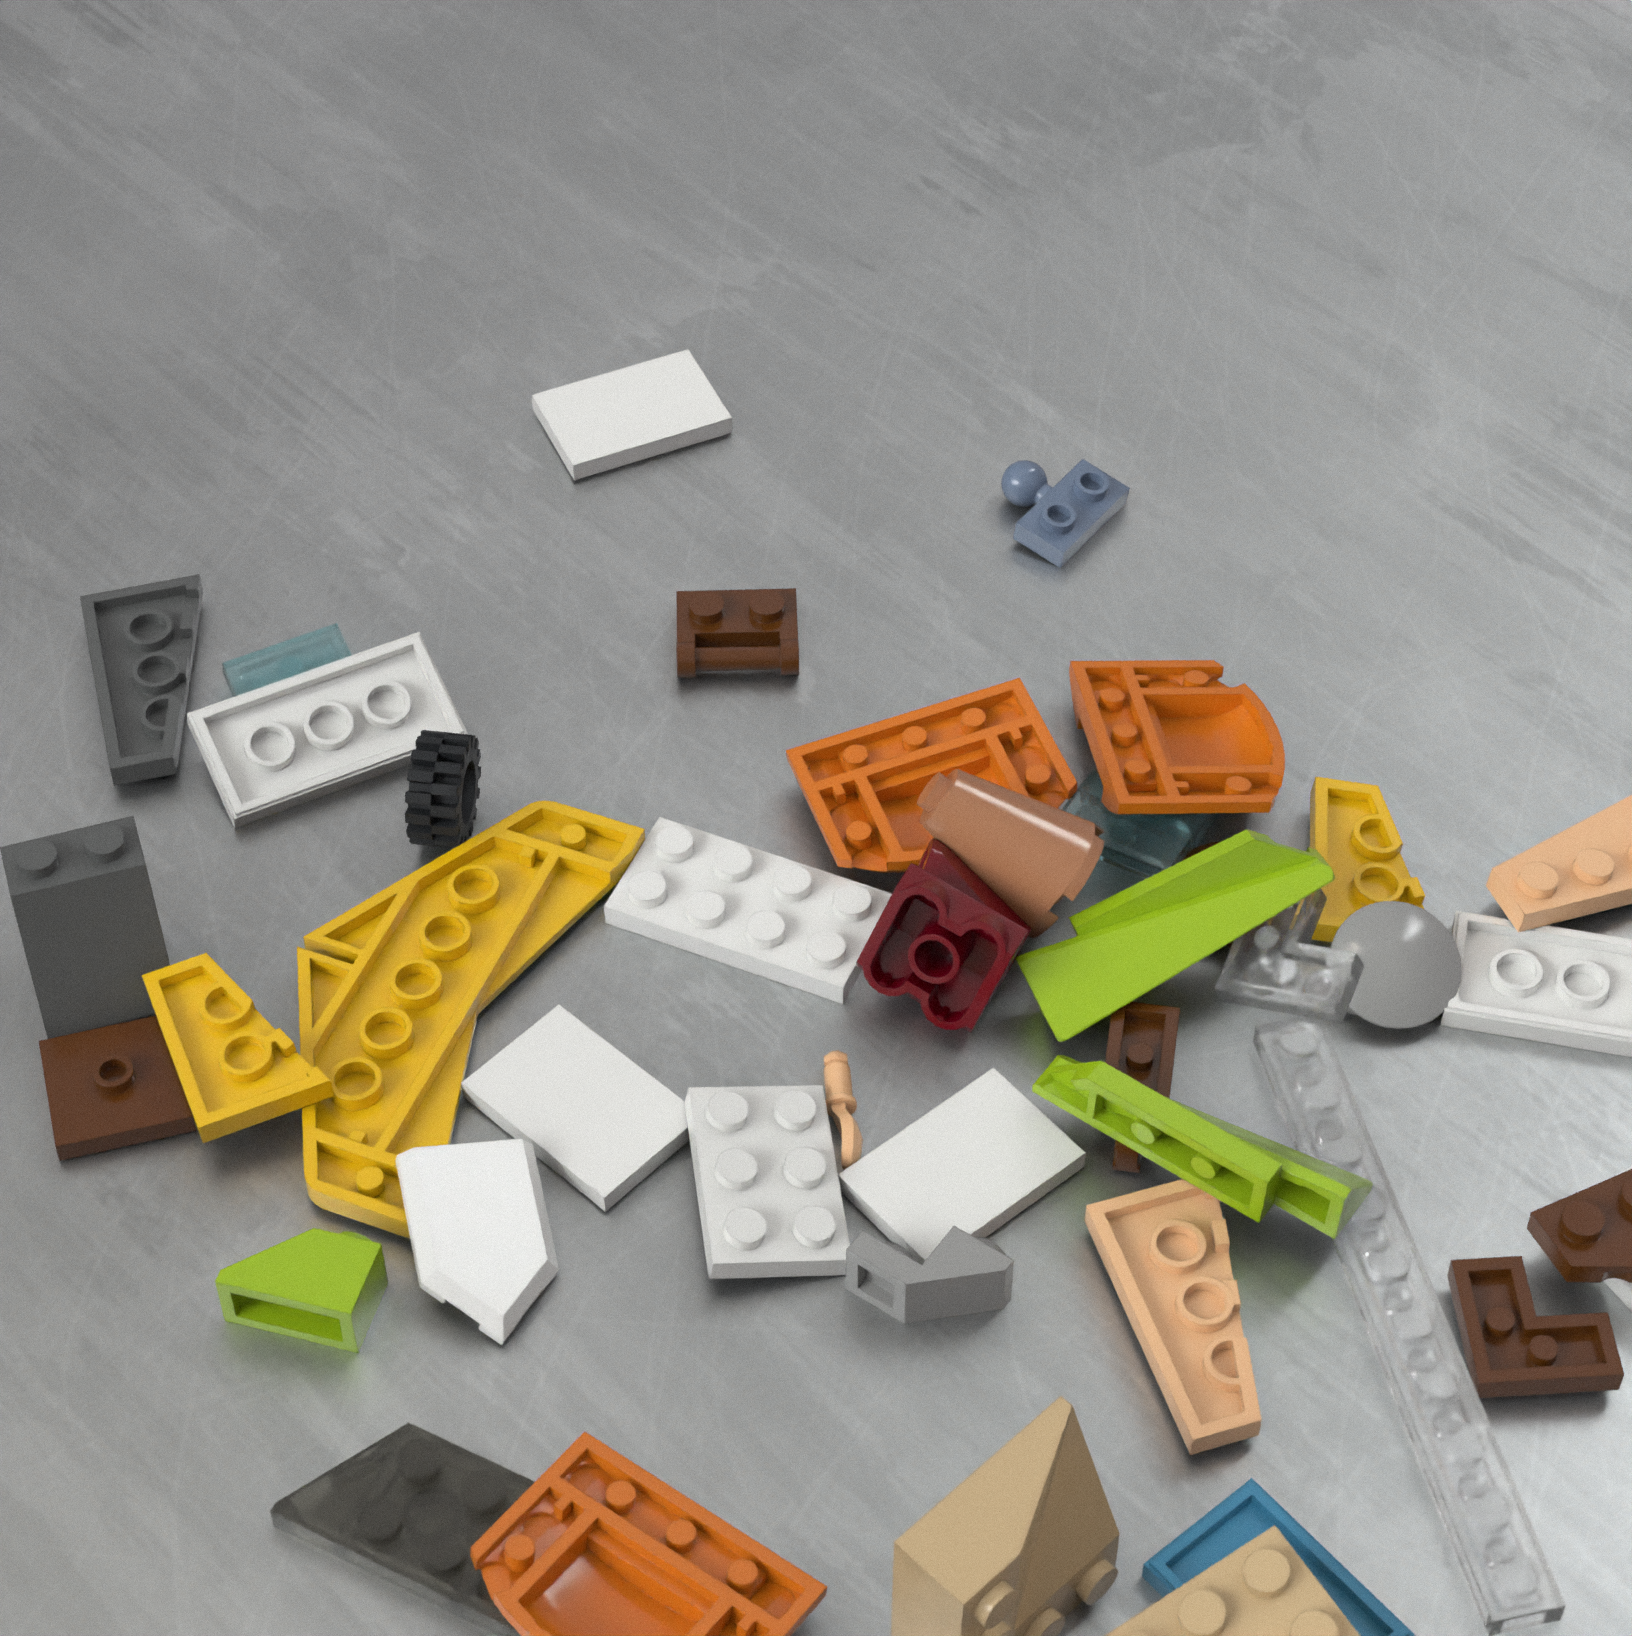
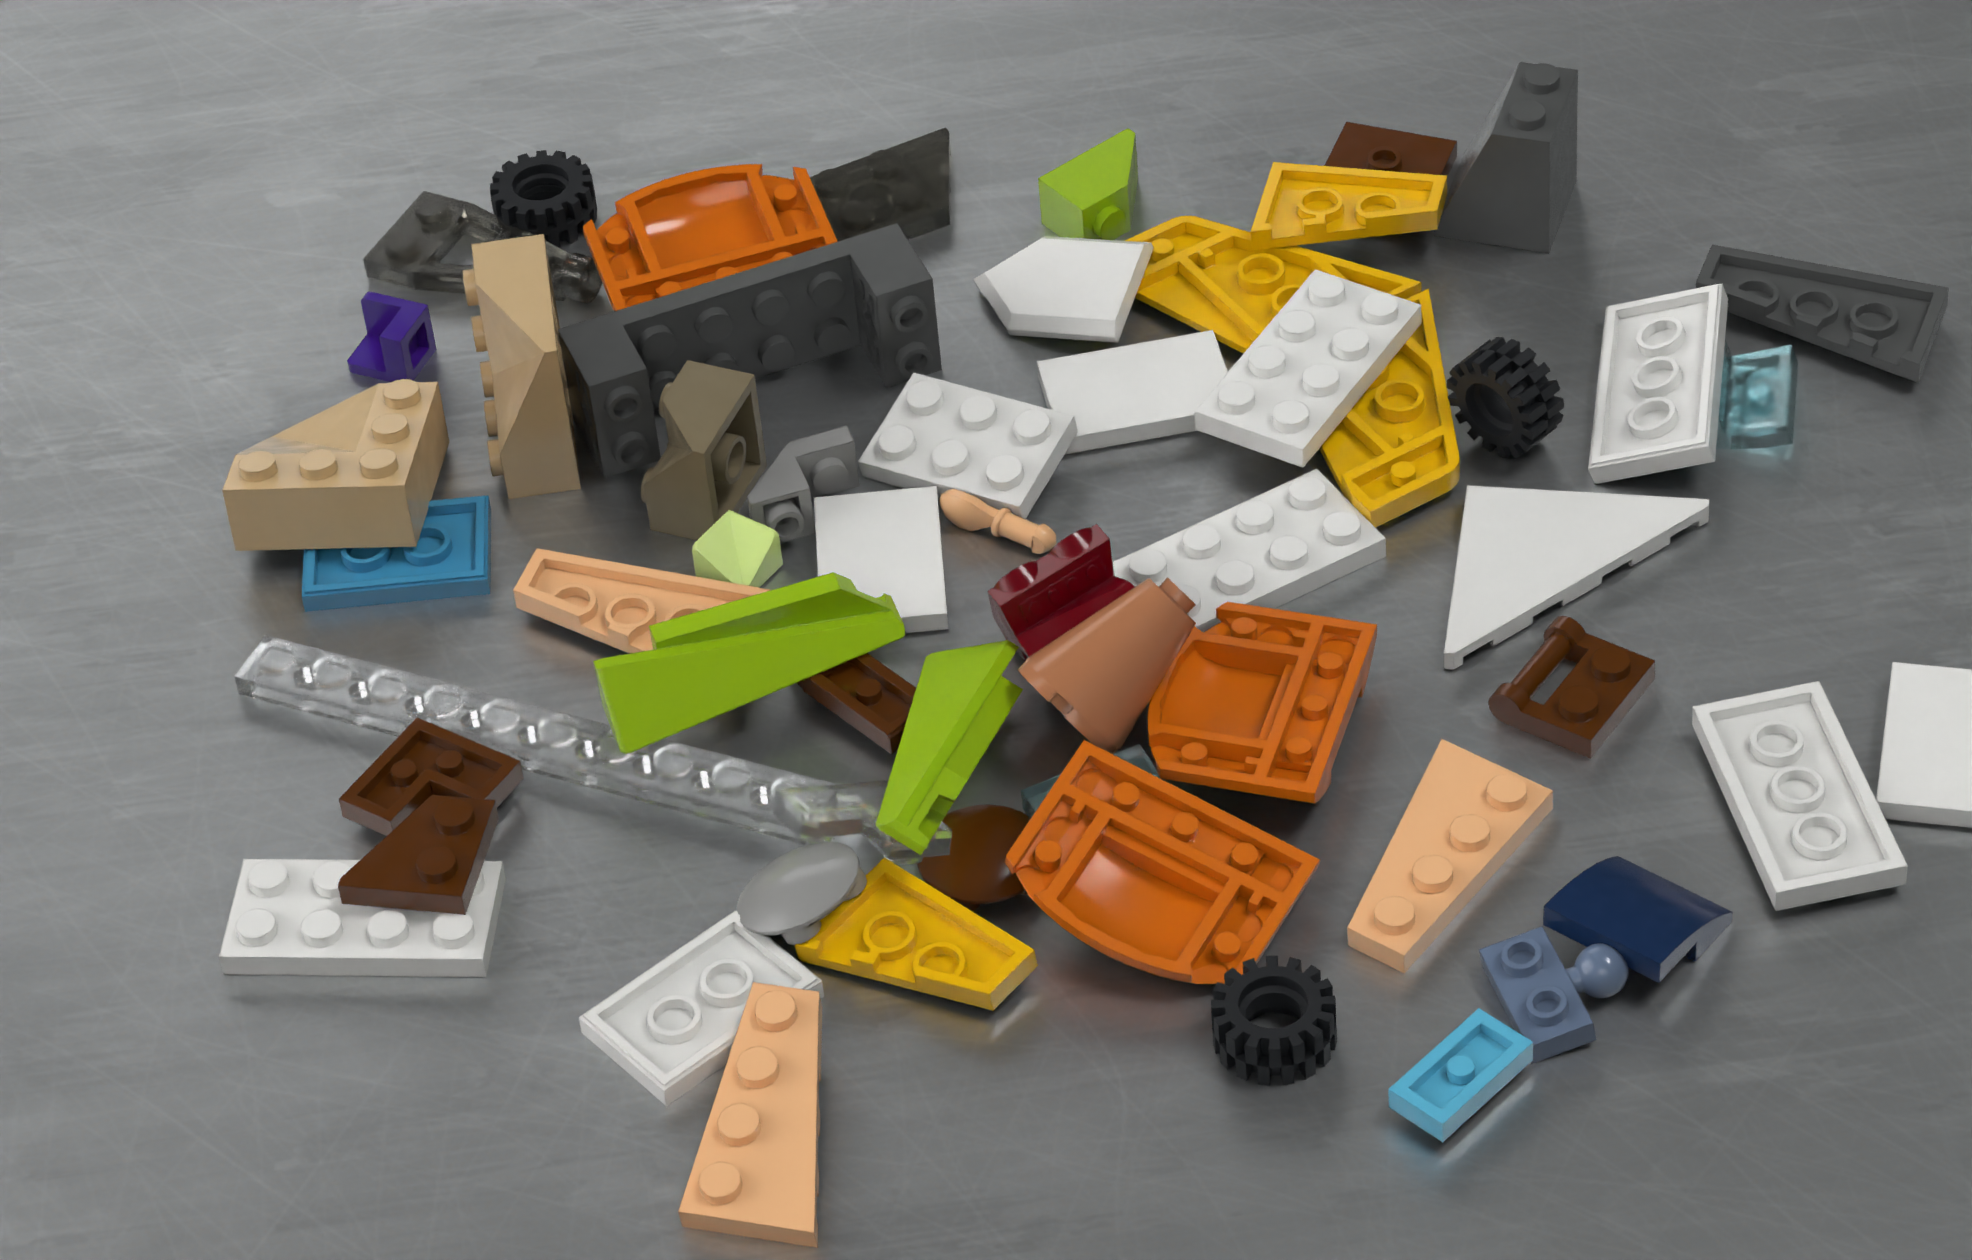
camera: 130 degrees right, 5 degrees down
none -> dark grey plate [558,223,942,478]
none -> dark tan slope [641,360,767,541]
none -> yellowish green slope [692,510,783,588]
none -> white plate [1195,269,1422,468]
none -> black tyre [1211,956,1337,1086]
none -> light nougat wing [1347,739,1553,974]
none -> medium azure plate [1388,1008,1533,1142]
none -> white tile [1444,485,1710,670]
none -> dark blue slope [1543,856,1733,983]
none -> white plate [1692,681,1908,911]

